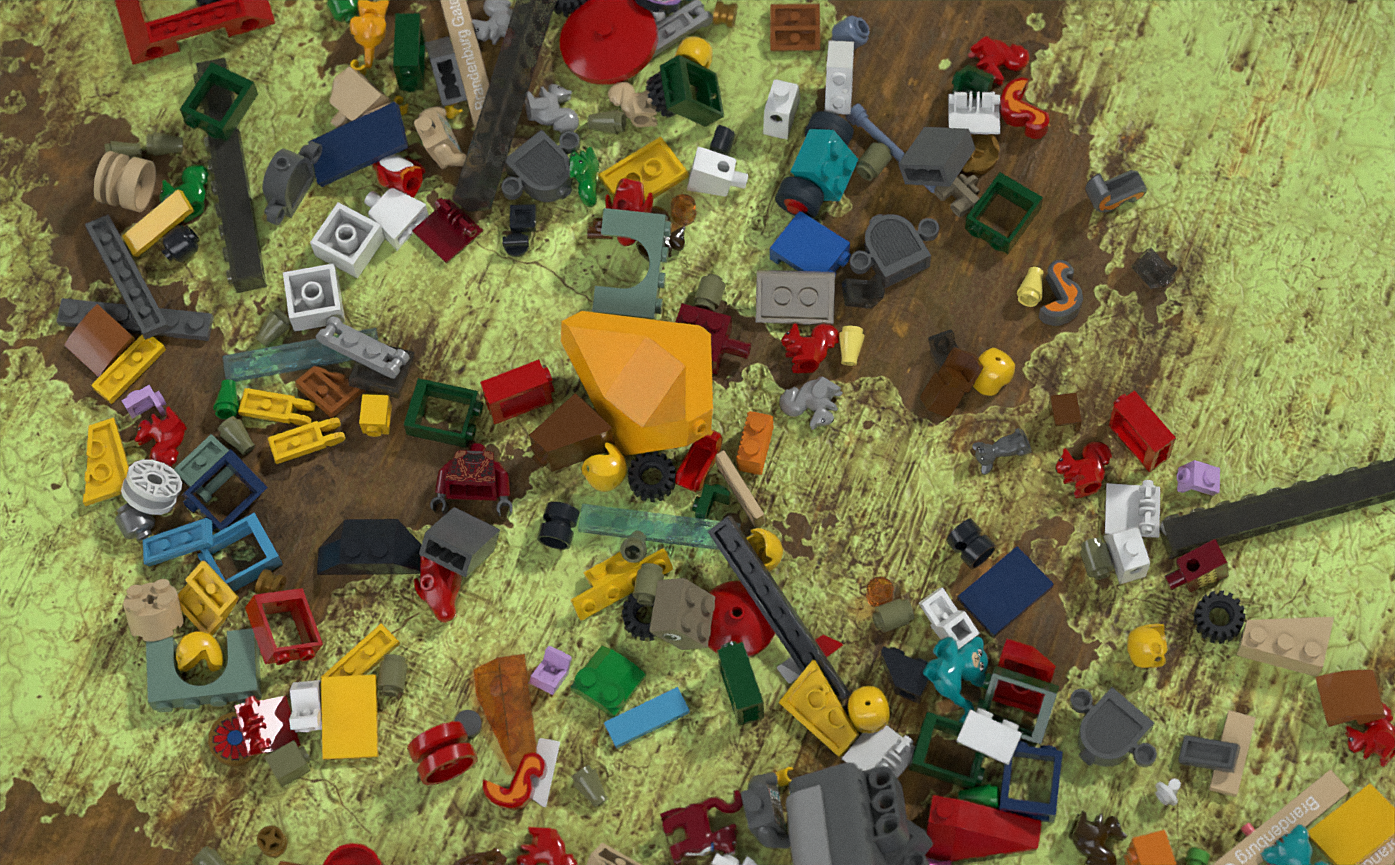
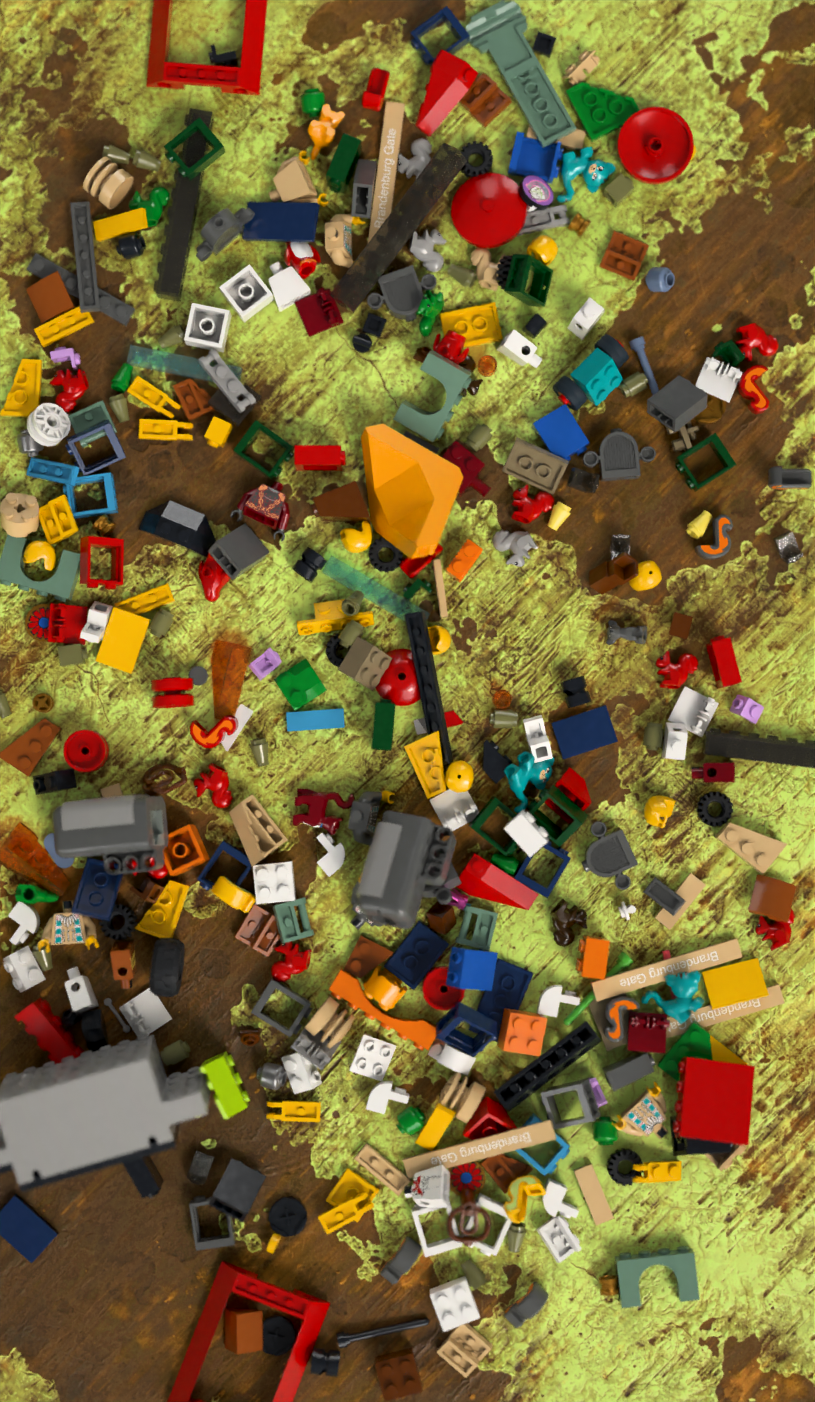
camera: 15 degrees right, 20 degrees up
white window [825,41,854,114] -> none

